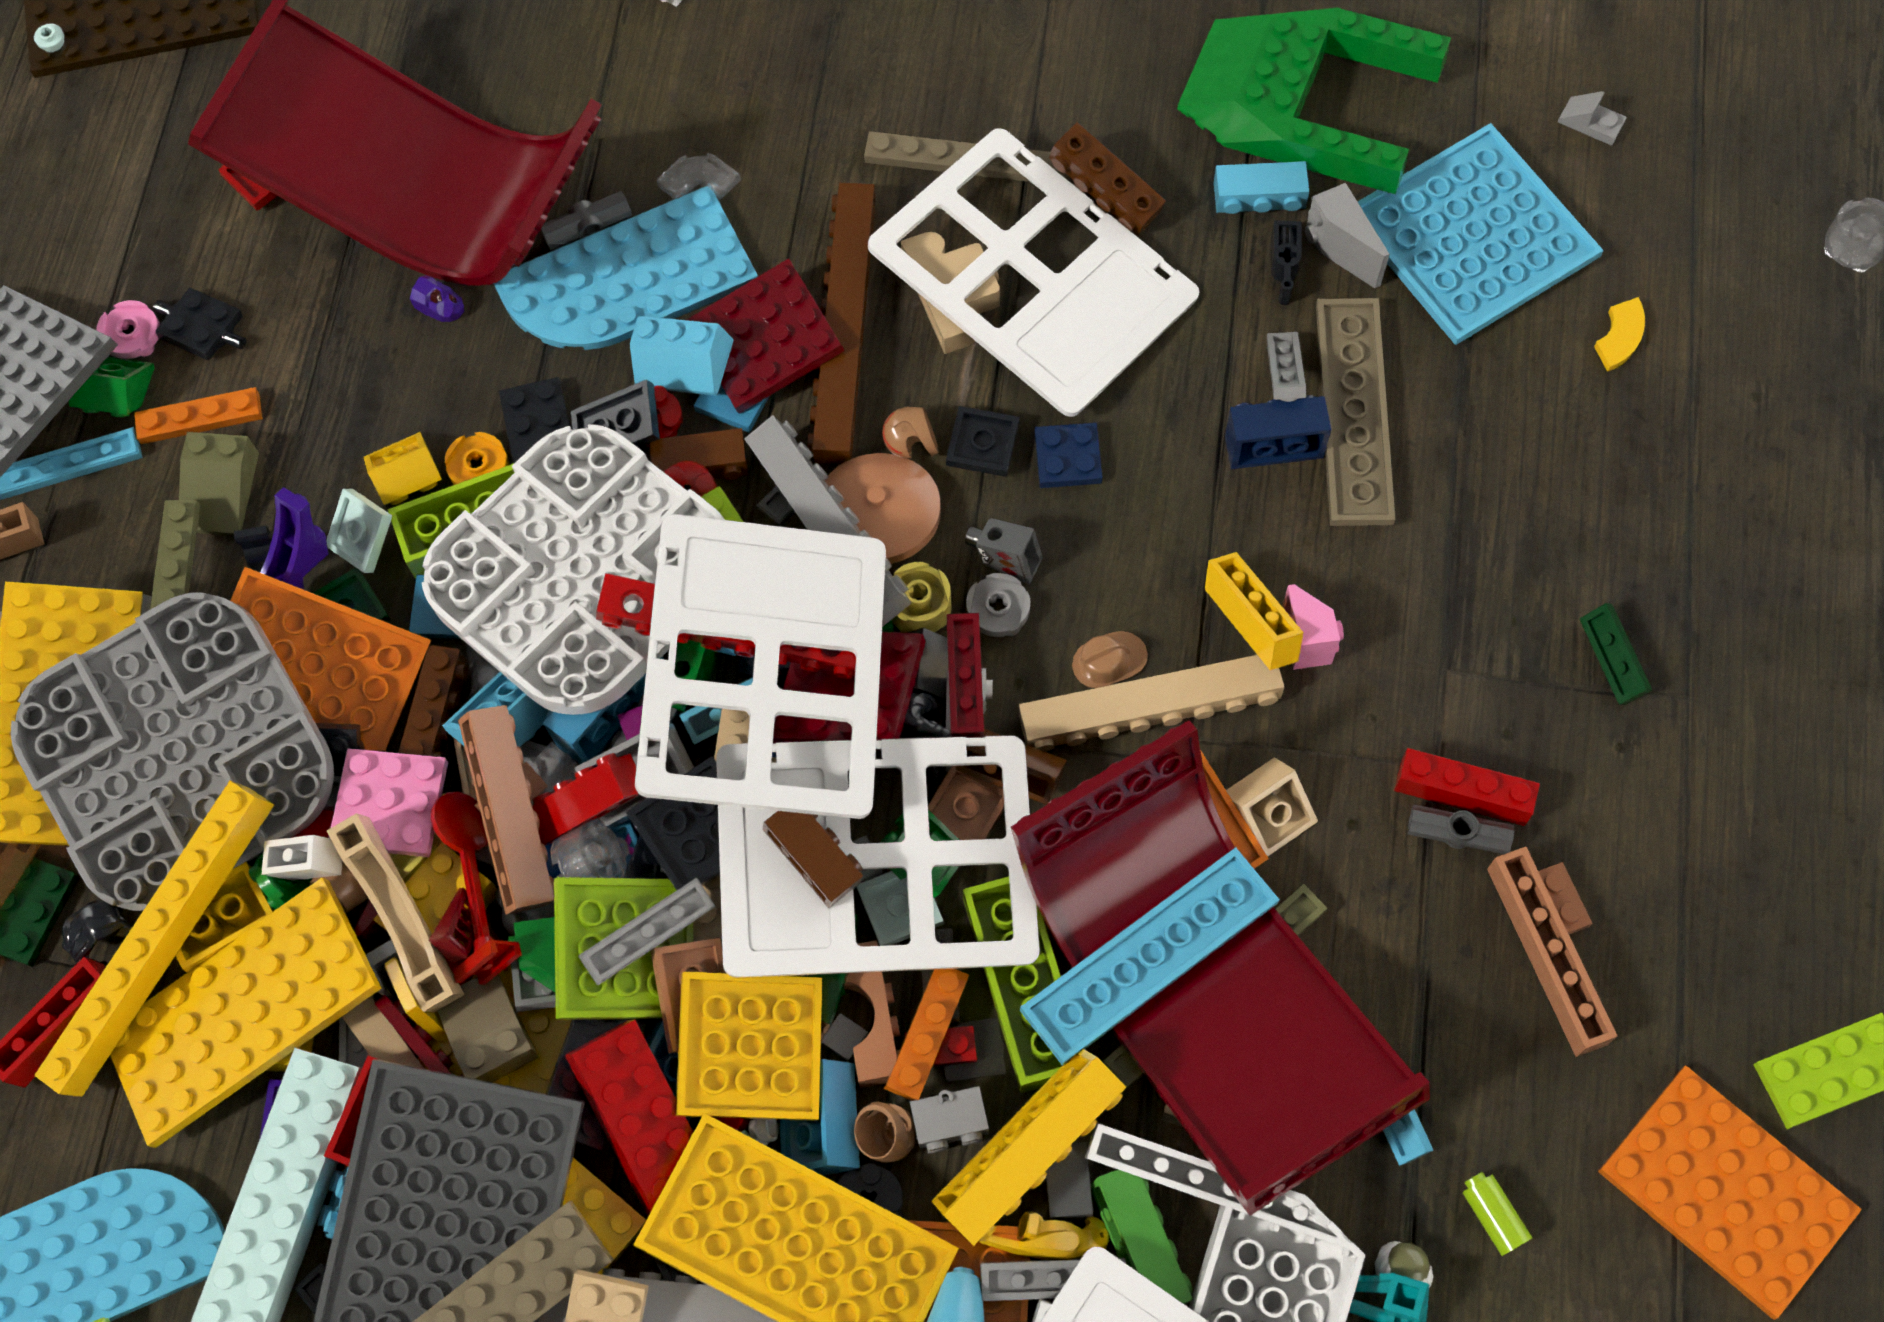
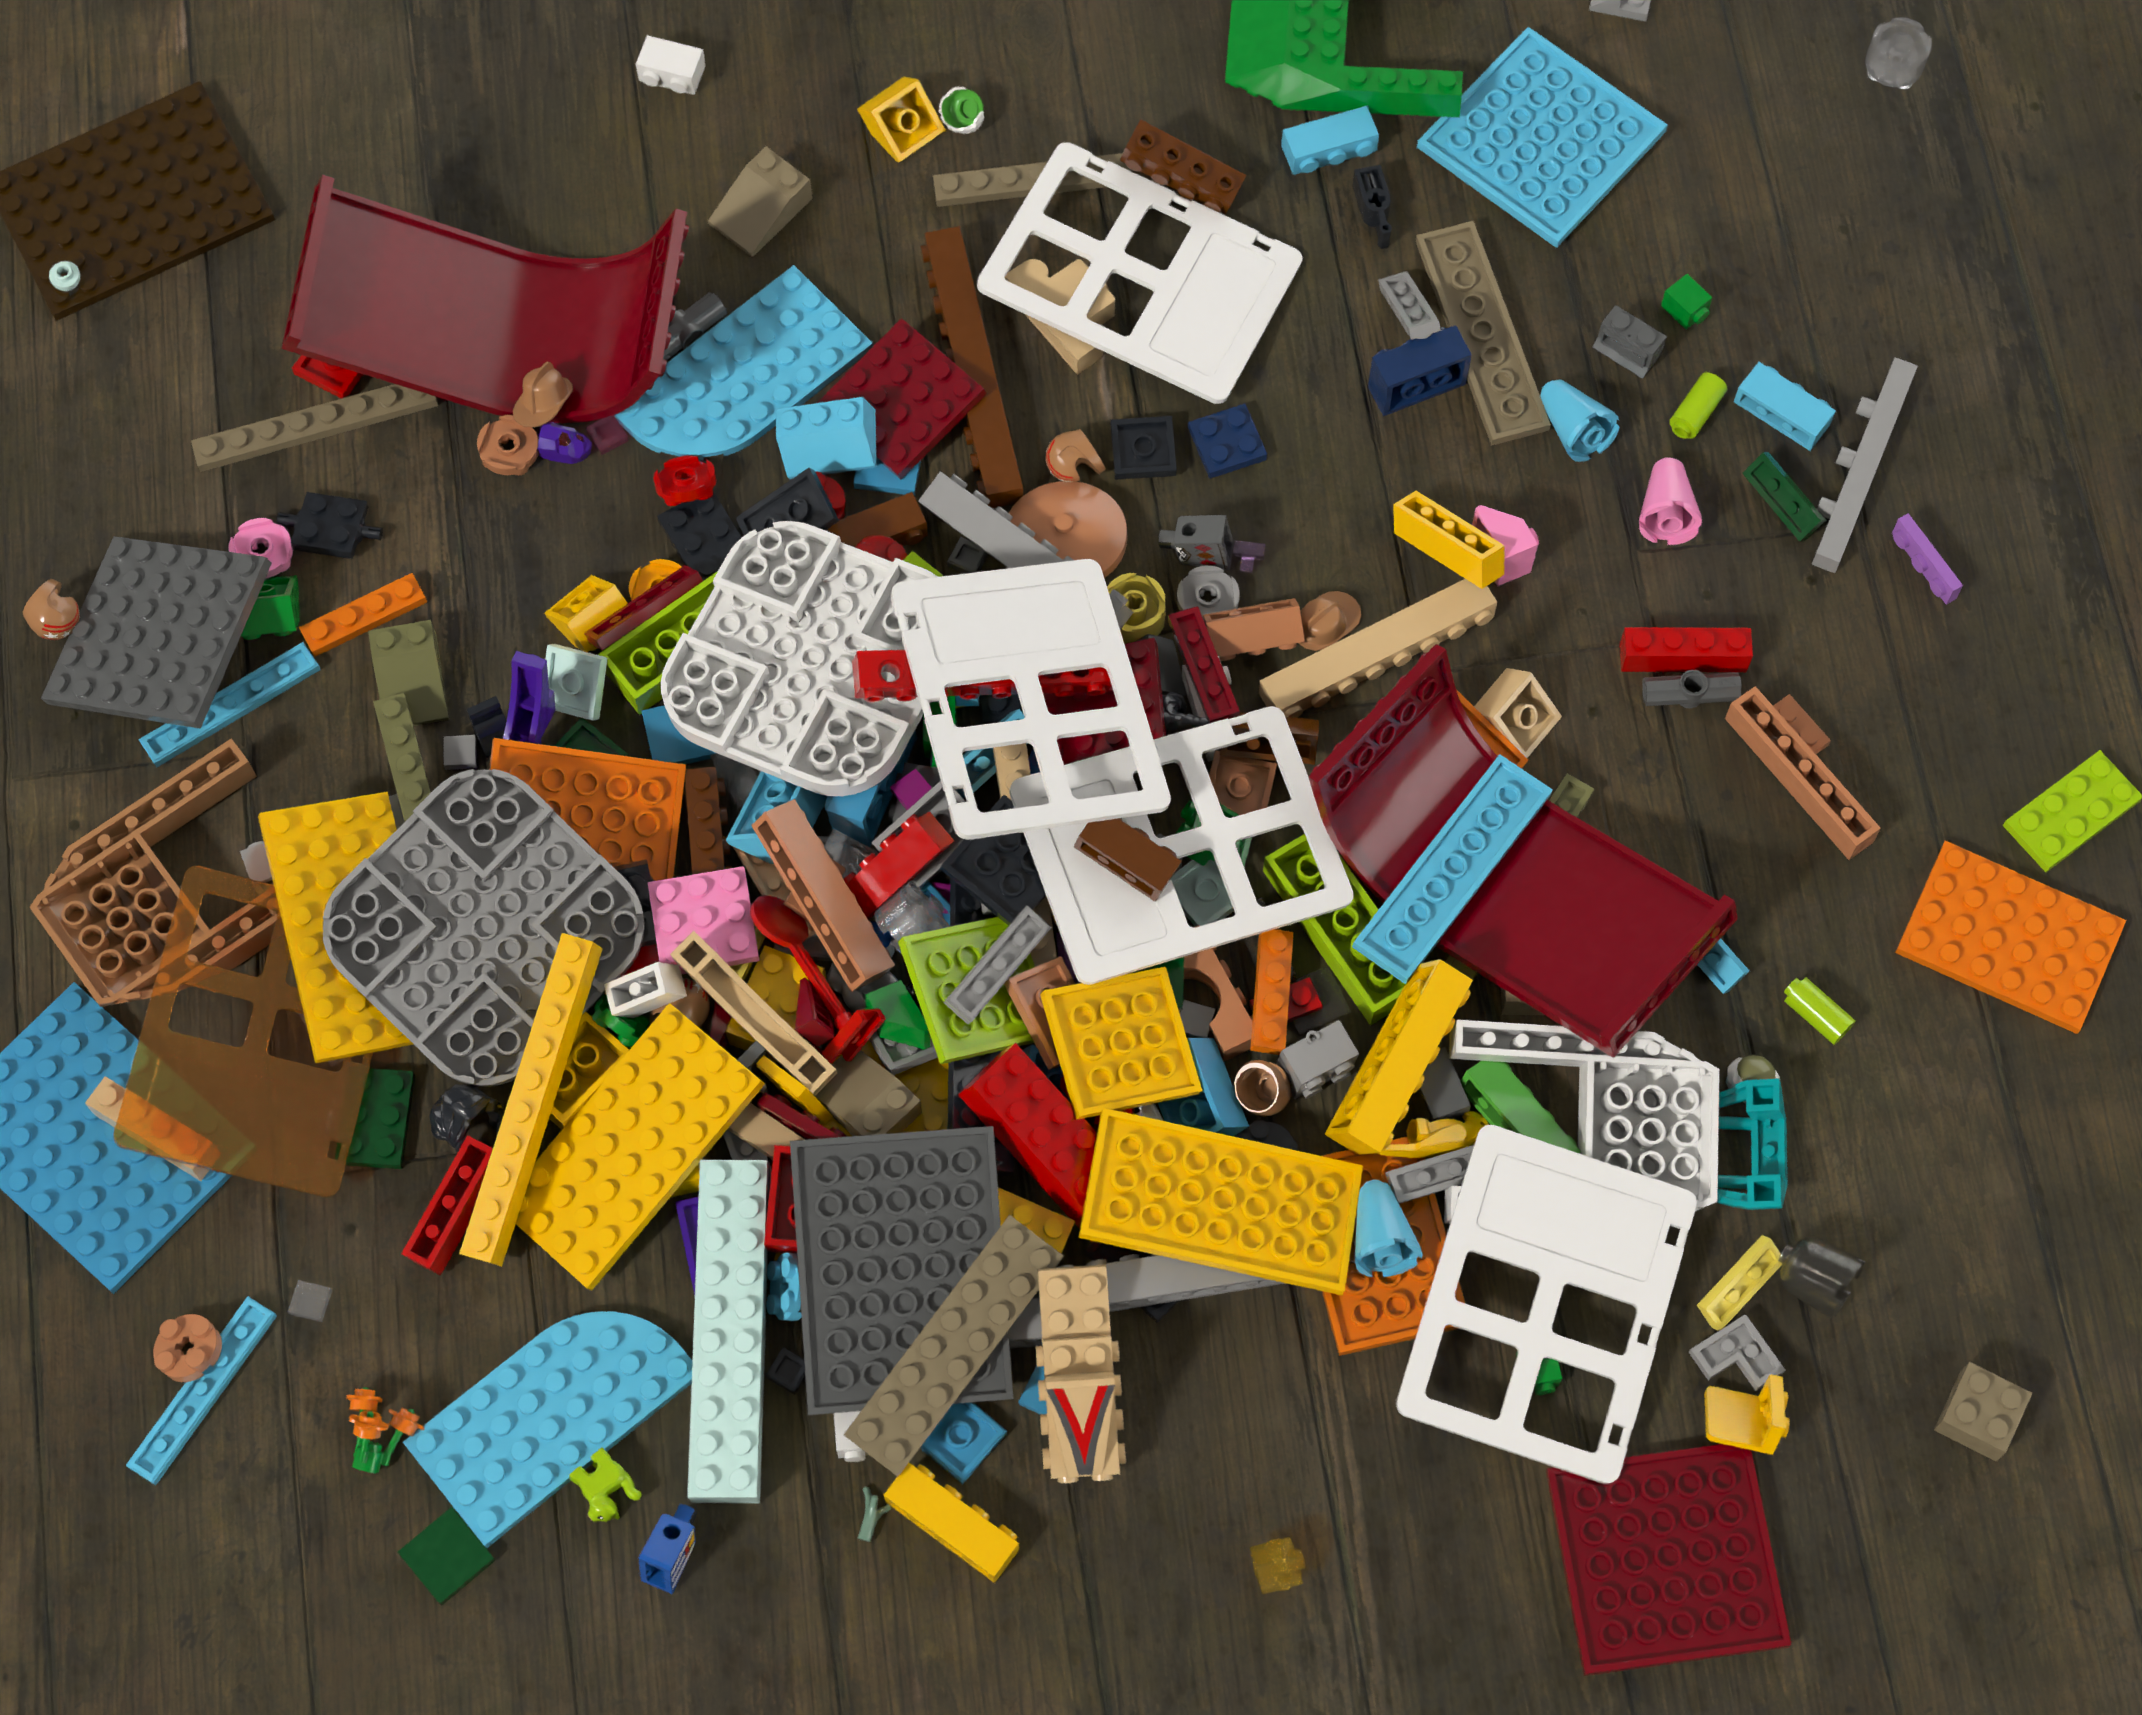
camera: 20 degrees left, 0 degrees up
clear plate [656,153,741,199] -> none
light grey slope [1305,183,1390,288] -> none
yellow tile [1594,297,1645,372] -> none
none -> dark tan plate [191,384,438,472]
none -> light grey tile [444,735,477,770]
none -> nougat plate [477,415,539,476]
none -> medium nougat piece [513,362,573,427]
none -> dark red plate [584,565,703,650]
none -> clear pink tile [586,415,628,455]
none -> red plate [653,456,716,506]
none -> dark tan slope [708,146,813,257]
none -> yellow slope [857,77,945,162]
none -> bright green hair [939,87,984,134]
none -> nougat brick [1203,598,1305,661]
none -> clear purple tile [1233,540,1265,573]
none -> medium azure cone [1540,379,1619,462]
none -> dark grey window [1592,305,1667,379]
none -> bright pink cone [1639,457,1702,545]
none -> green brick [1661,274,1712,330]
none -> lime brick [1670,372,1727,439]
none -> medium azure brick [1734,362,1836,451]
none -> light grey piece [1812,357,1918,573]
none -> medium lavender plate [1892,513,1963,605]

